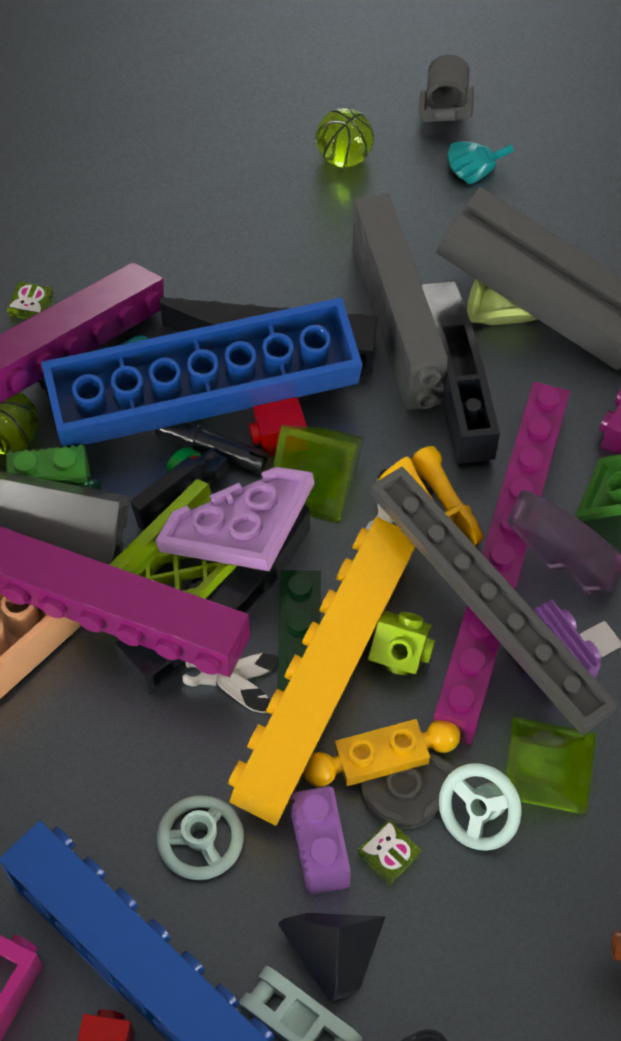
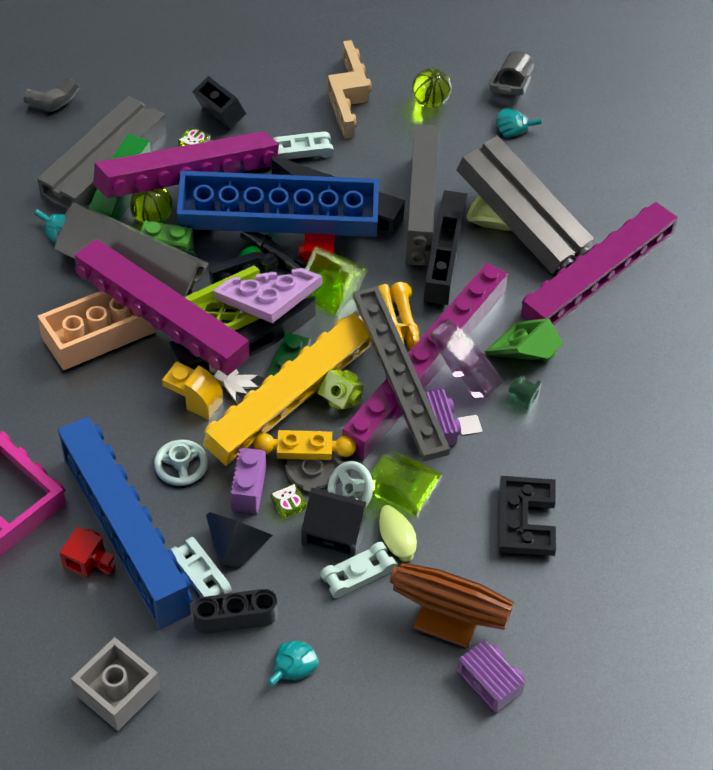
camera: 15 degrees right, 5 degrees down
none -> yellow brick [162,361,223,420]
none -> black brick [192,76,247,130]
none -> light aqua plate [273,132,334,160]
none -> black slope [301,488,366,558]
none -> light aqua plate [319,542,398,598]
none -> tan bracket [328,40,372,139]
none -> yellowish green arm [379,505,417,562]

